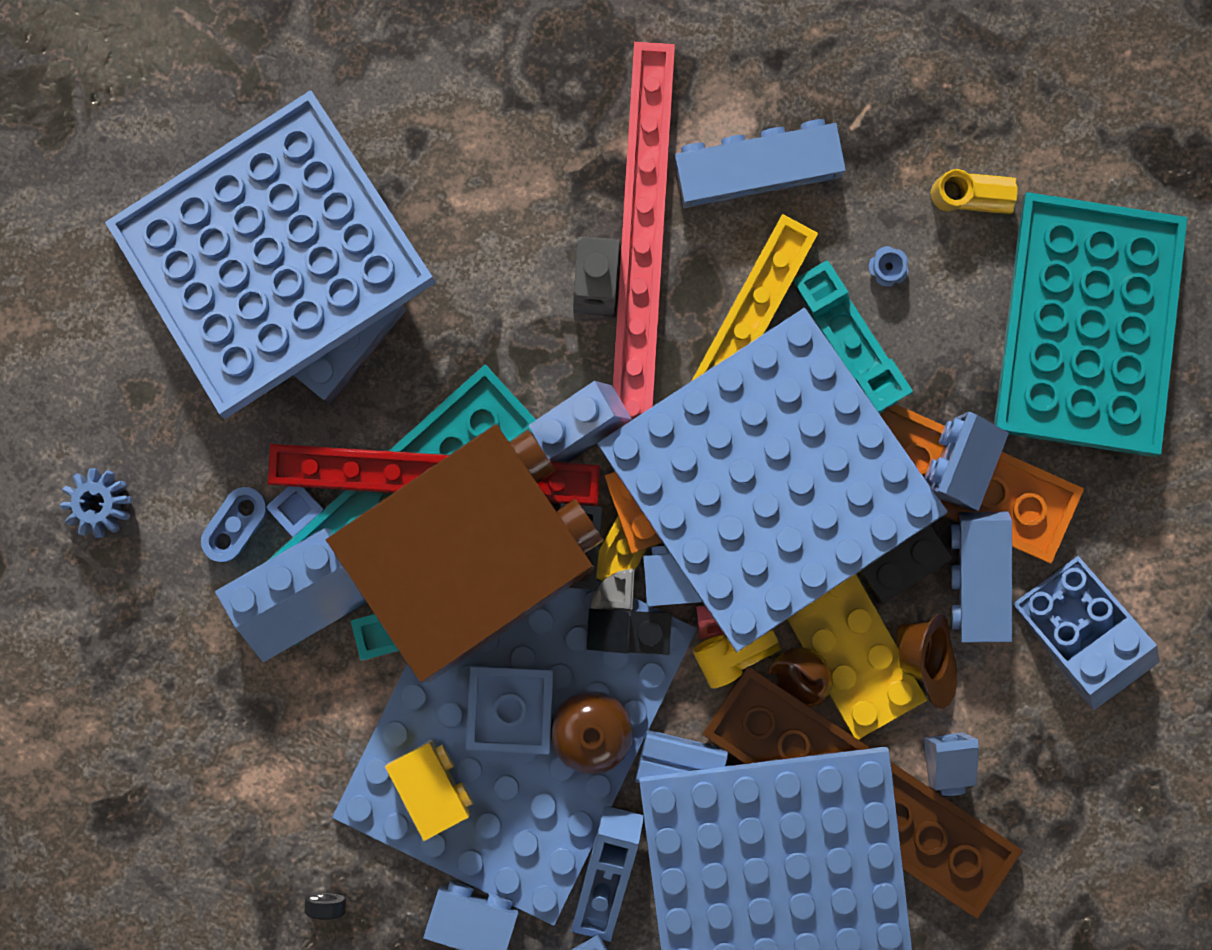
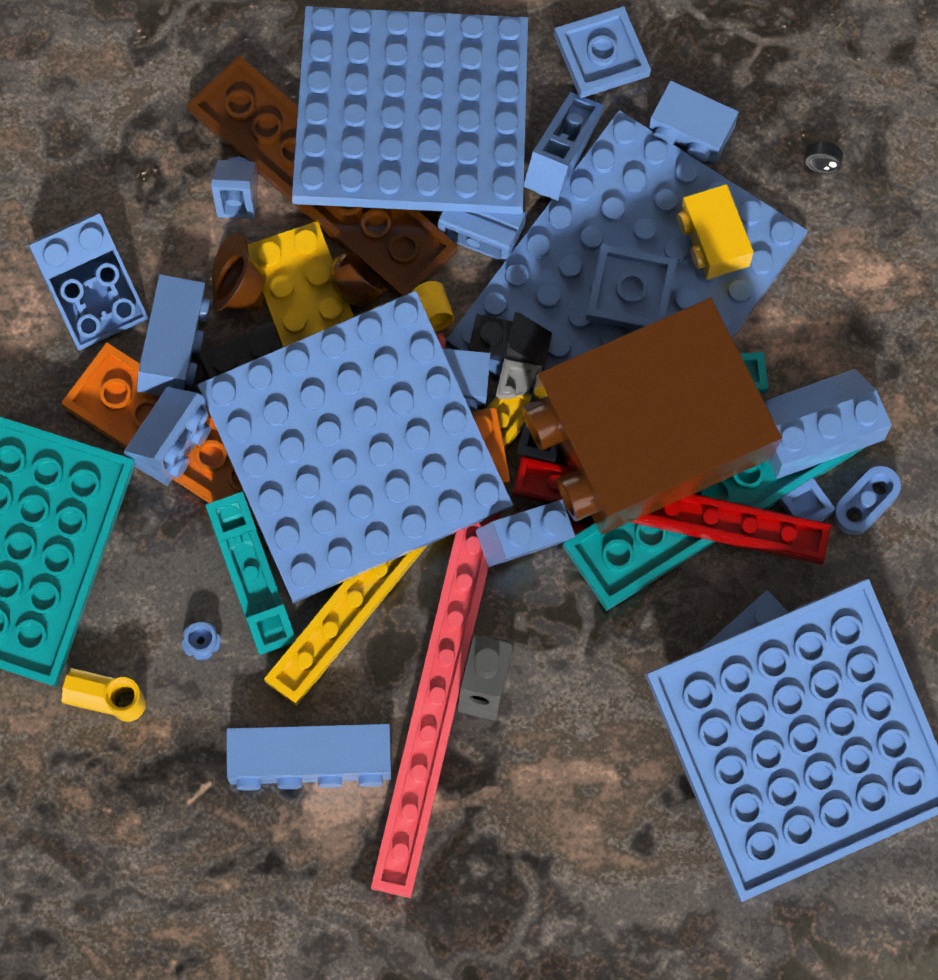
camera: 170 degrees left, 15 degrees down
reddish brown cylinder [551,691,633,774] -> none

